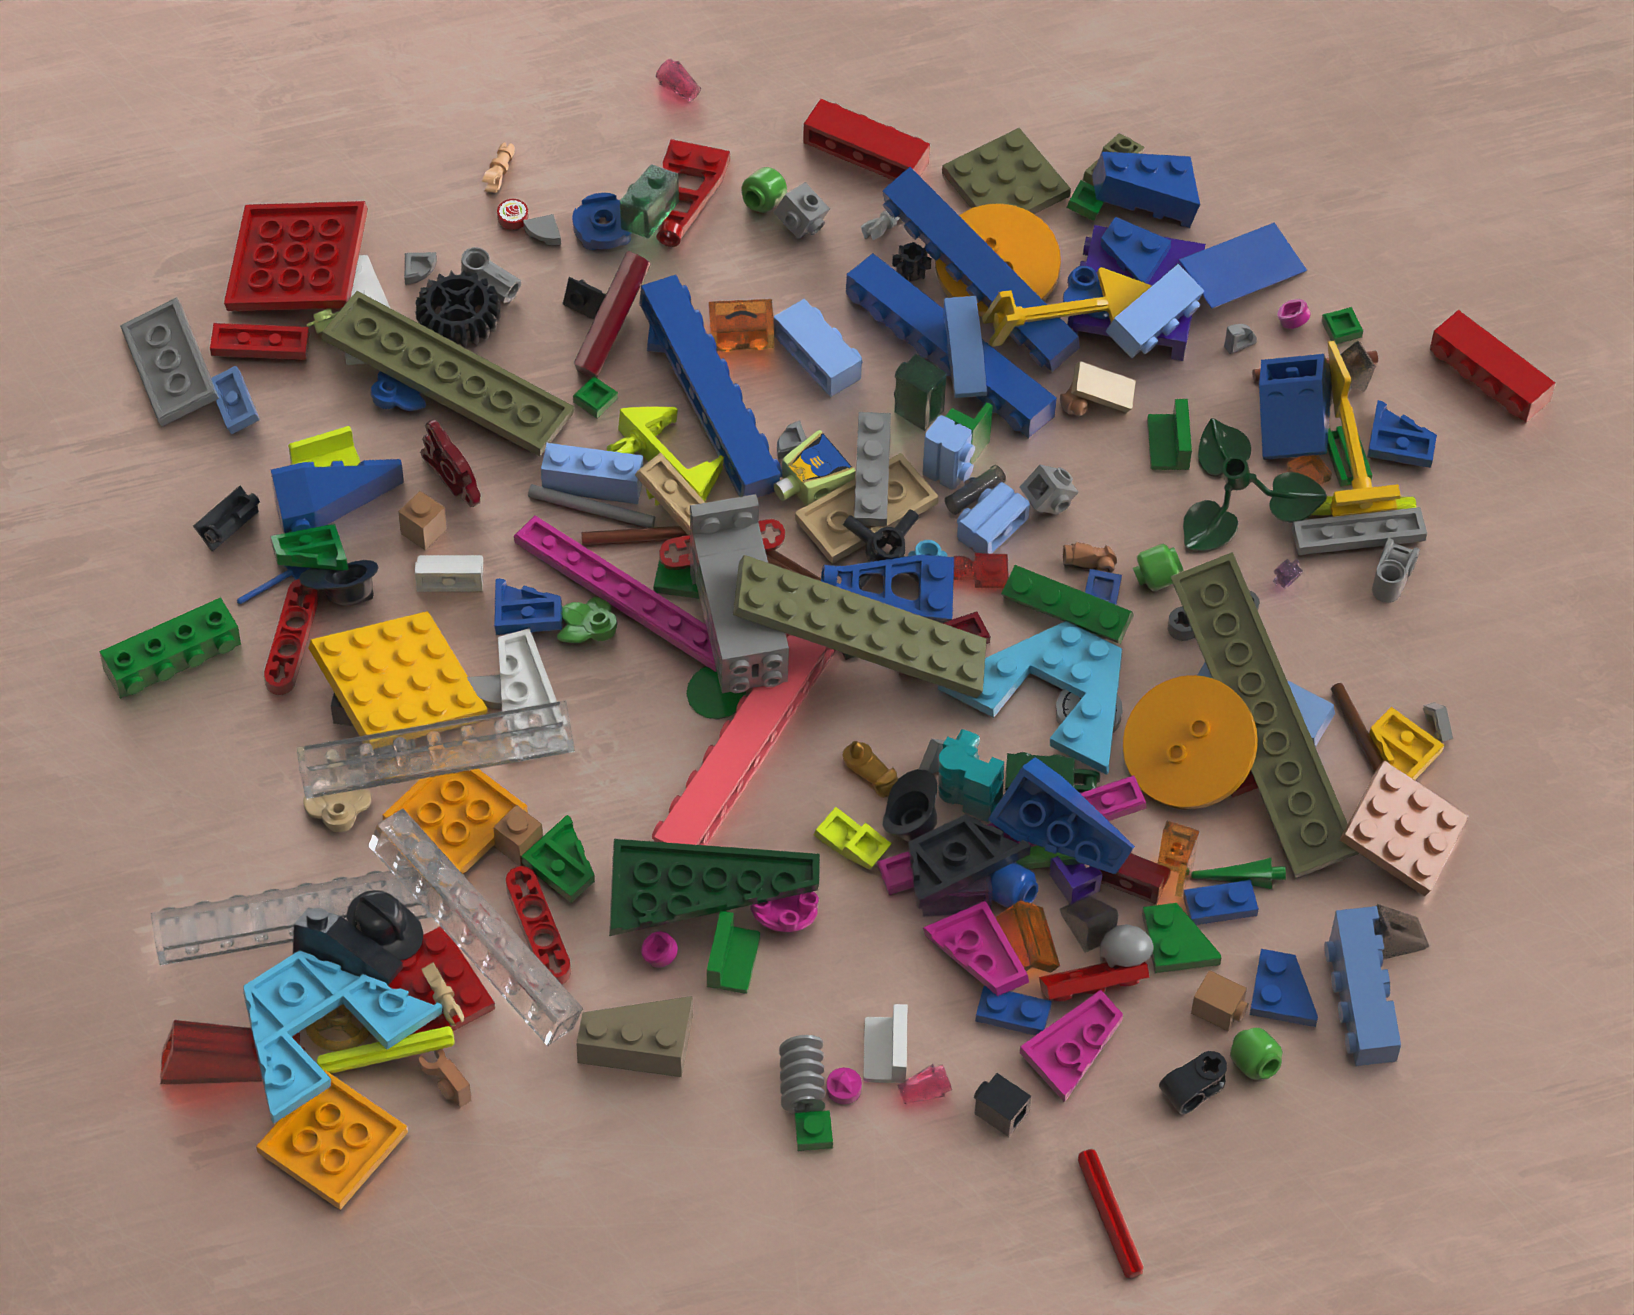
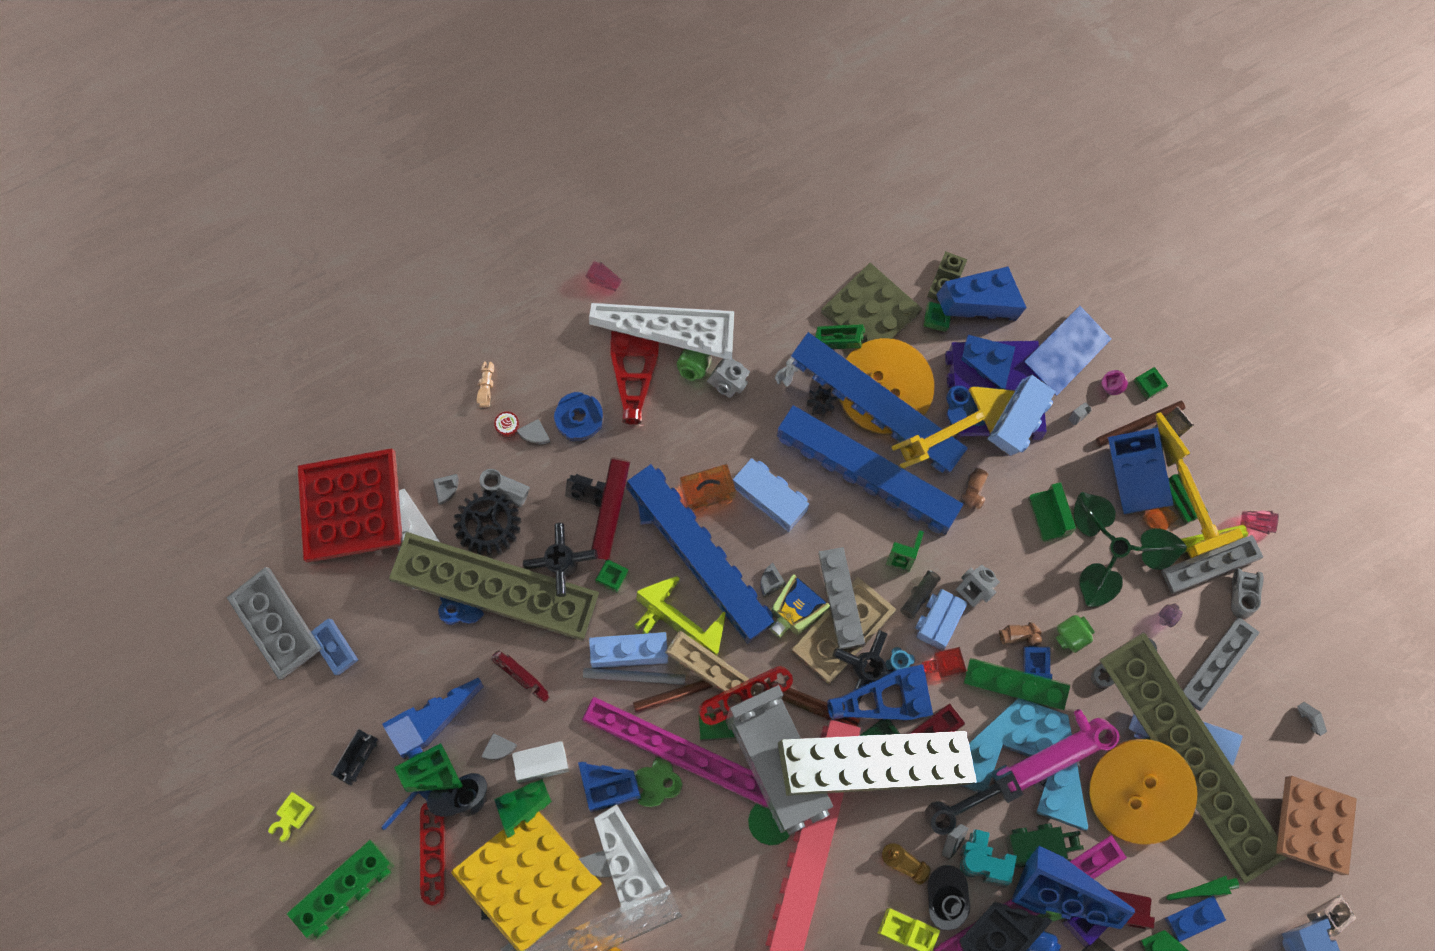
camera: 15 degrees left, 15 degrees up
red plate [210,323,310,360] -> none
neon yellow panel [288,426,361,467] -> none
yellowish green plate [306,308,339,334] -> none
medium nougat brick [398,491,447,551] -> none
clear green brick [620,164,680,239] -> none
red brick [803,99,930,181] -> none
clear green brick [894,354,947,431] -> none
light blue brick [923,415,975,490] -> none
medium blue slope [943,296,987,398] -> none
tan tile [1071,361,1136,413] -> none
clear orange panel [1158,820,1200,898] -> none
reddish brown bar [1331,683,1383,773] -> none
blue wing [1367,400,1437,468] -> none
yellow wing [1369,707,1444,780] -> none
red brick [1430,310,1556,423] -> none
none -> neon yellow plate [268,792,315,842]
none -> light grey tile [481,733,517,760]
none -> green wing [494,779,552,838]
none -> black bar [523,523,598,597]
none -> white wing [589,303,734,360]
none -> green tile [815,324,865,349]
none -> dark pink piece [925,709,1120,835]
none -> light grey plate [1183,617,1260,711]
none -> clear pink cone [1240,510,1279,535]

